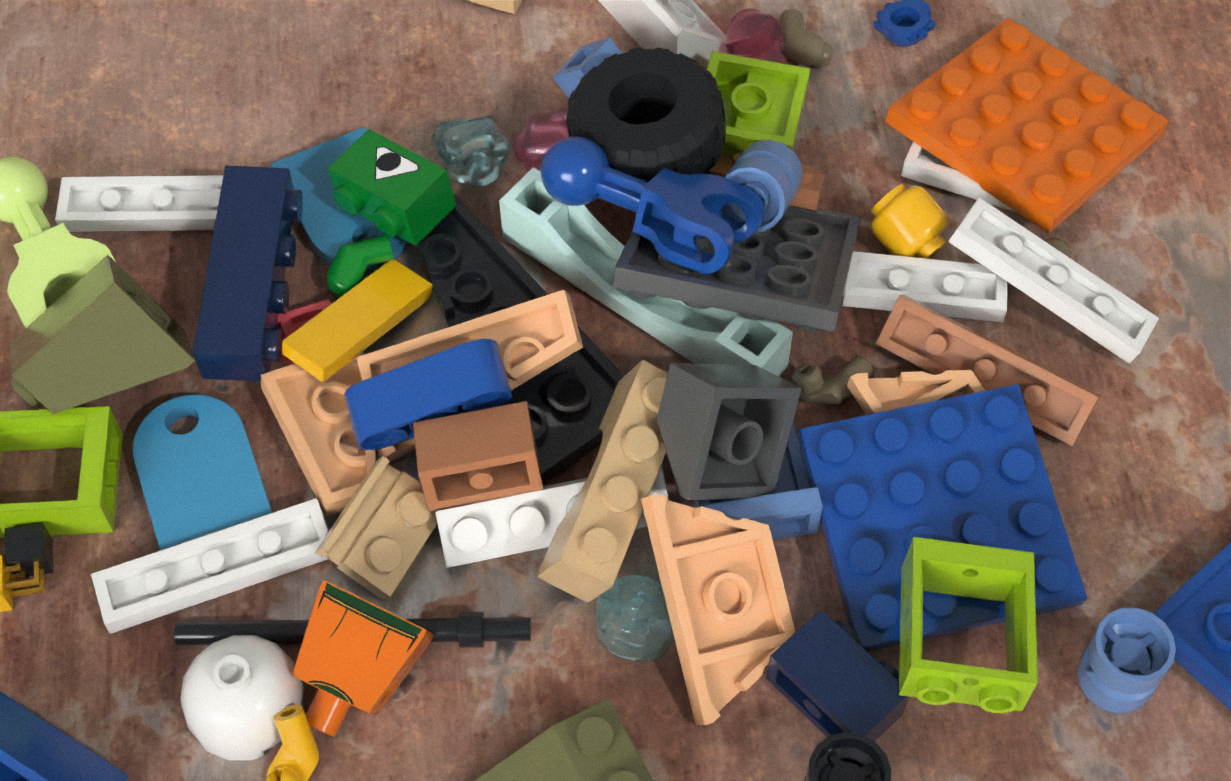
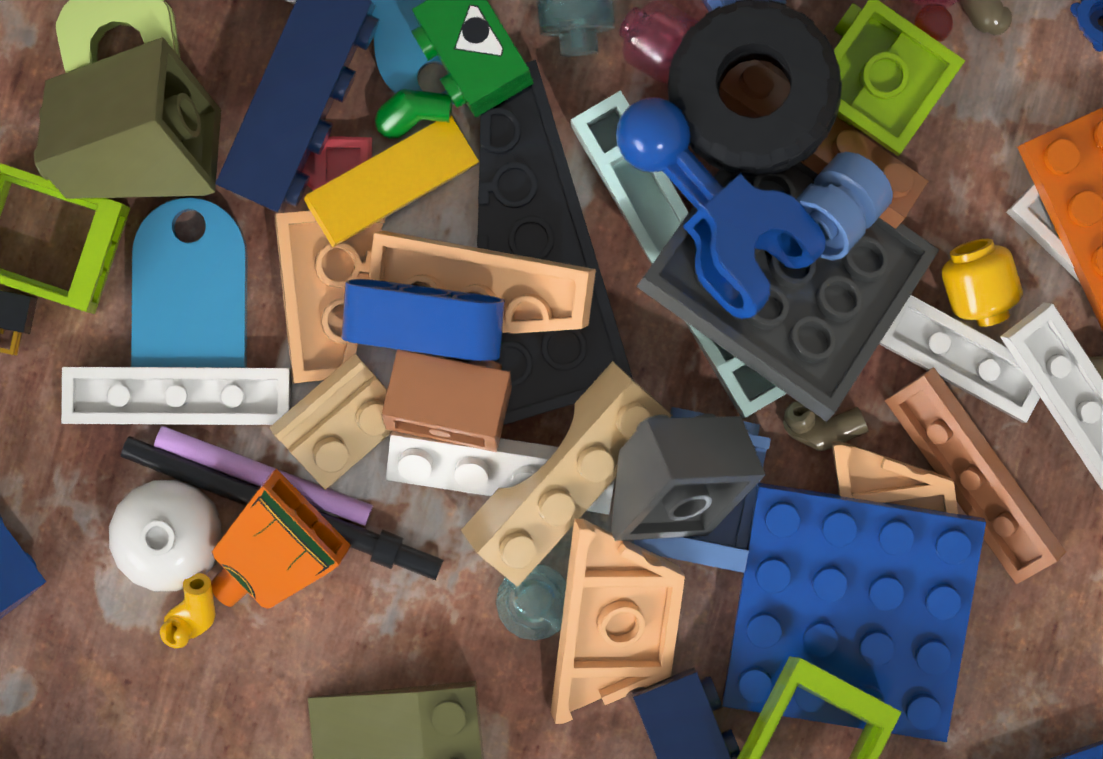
camera: 20 degrees right, 30 degrees up
none -> lavender bar [154,426,373,526]

